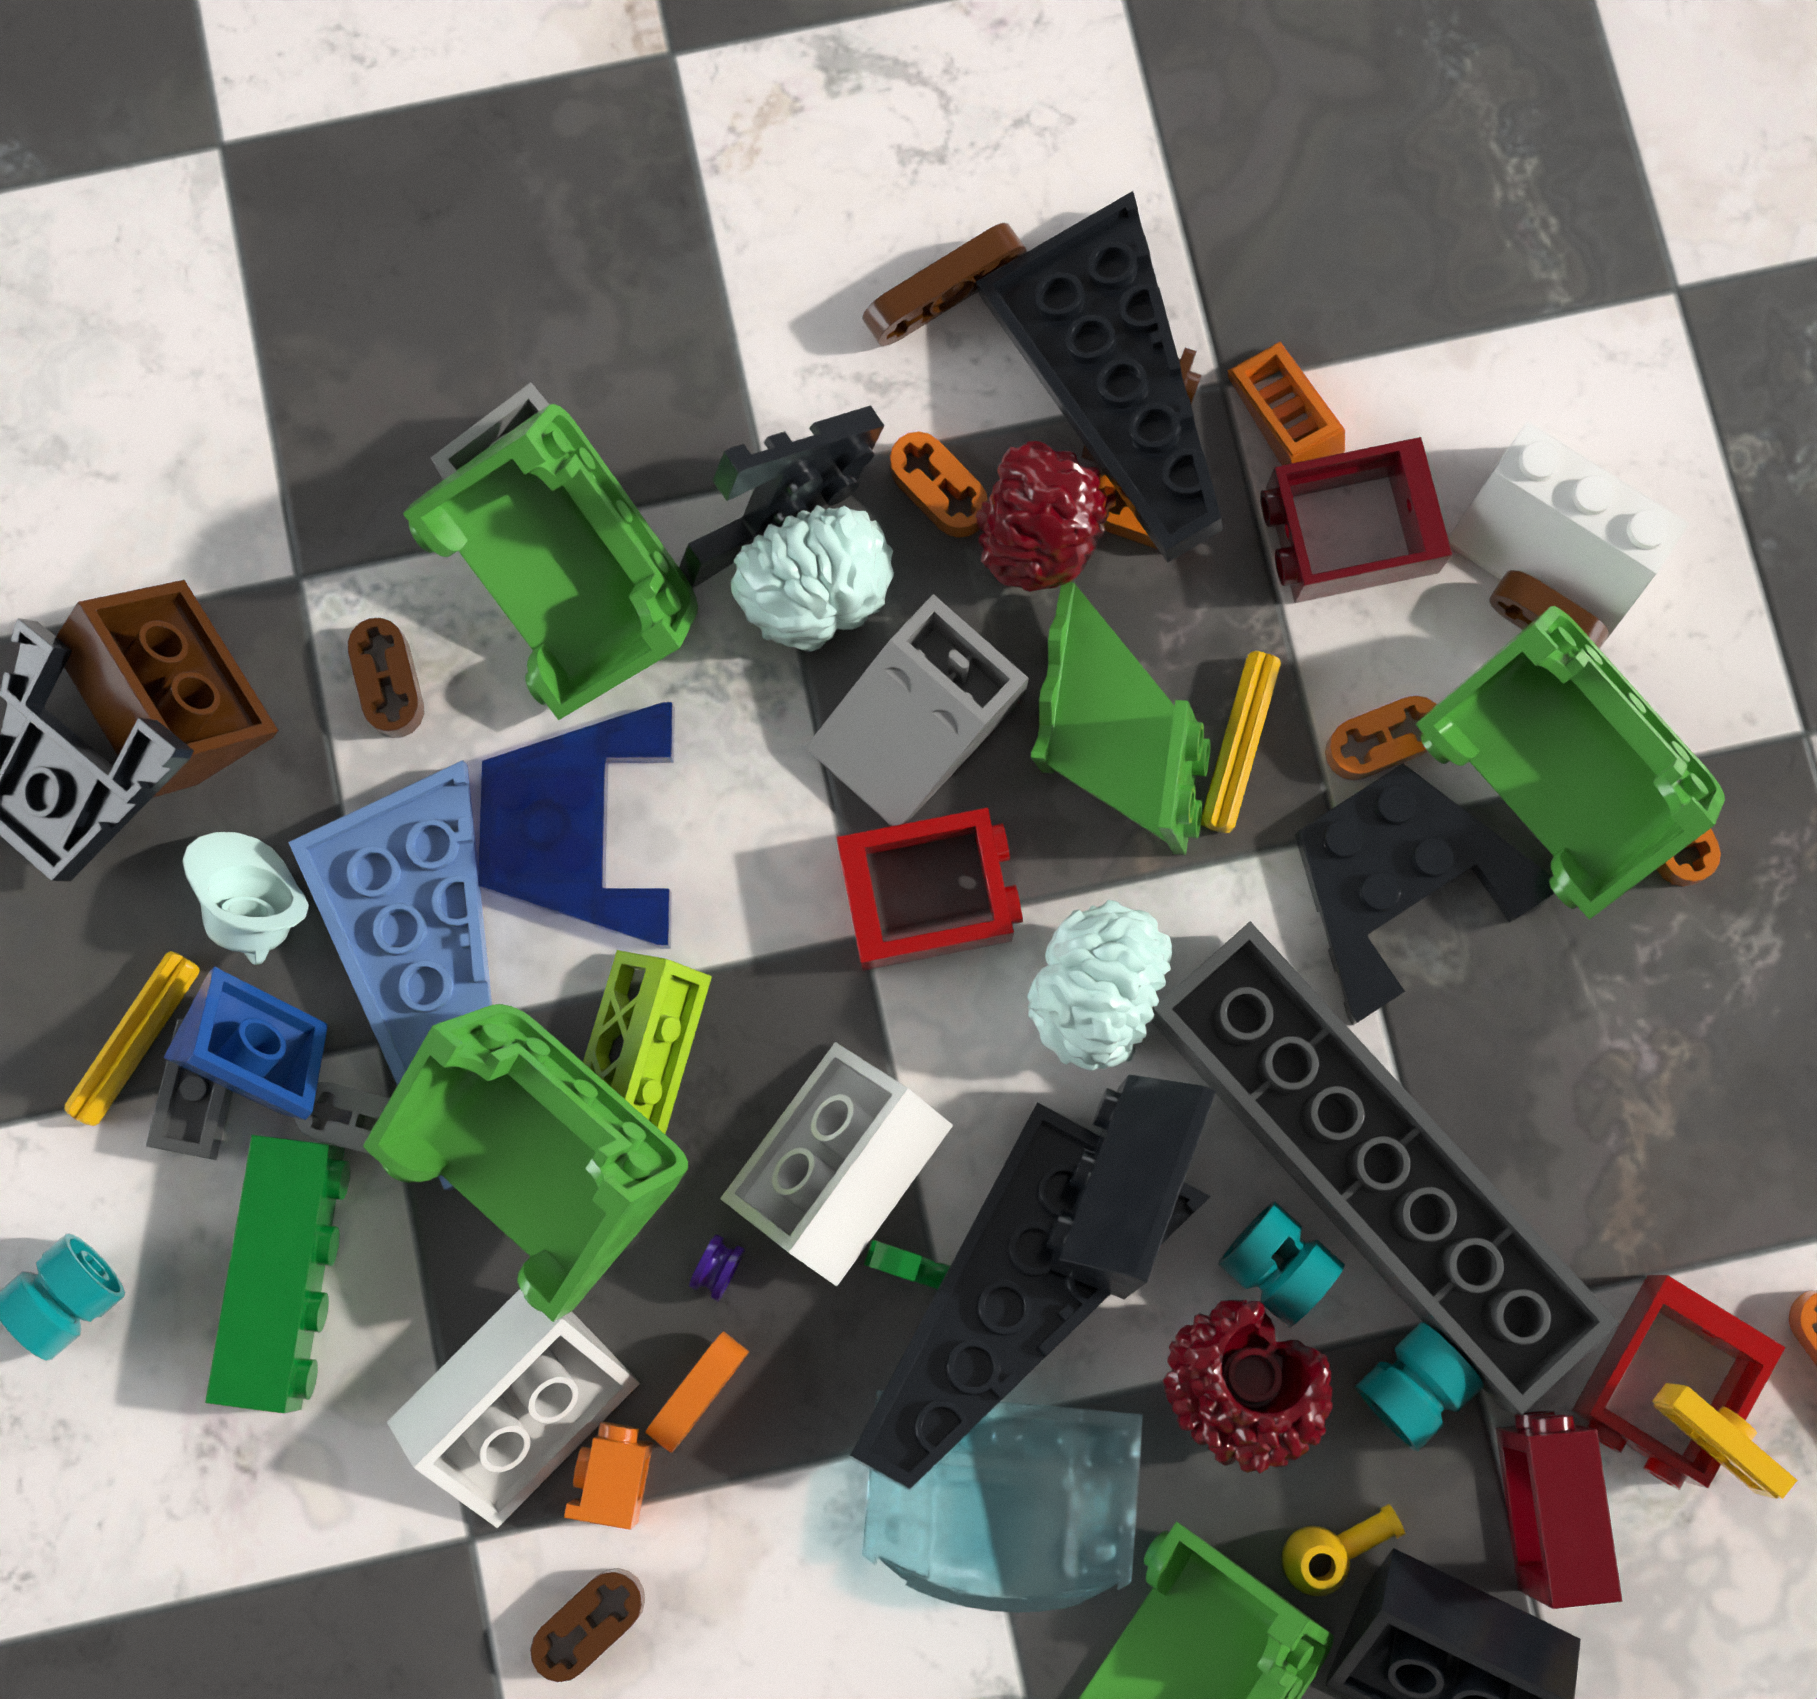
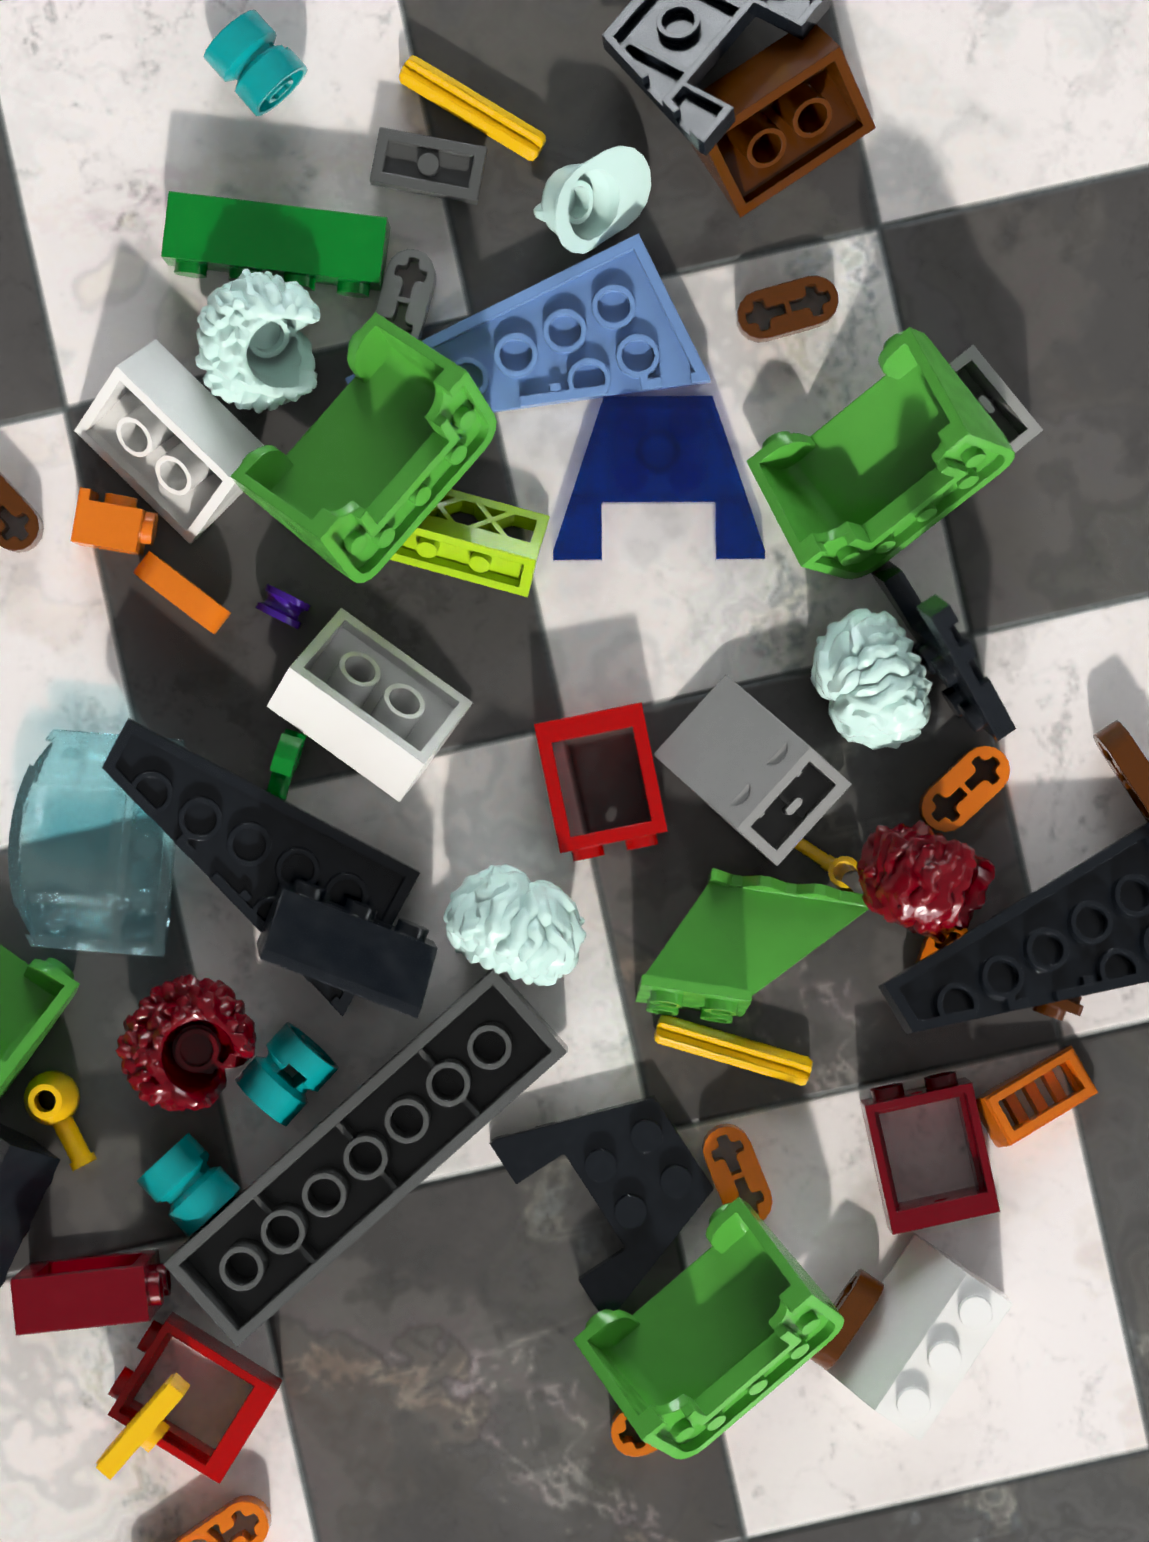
camera: 90 degrees right, 10 degrees up
blue slope [164,967,328,1120] -> none
none -> light aqua hair [195,269,320,414]
none -> yellow hand [794,838,857,893]

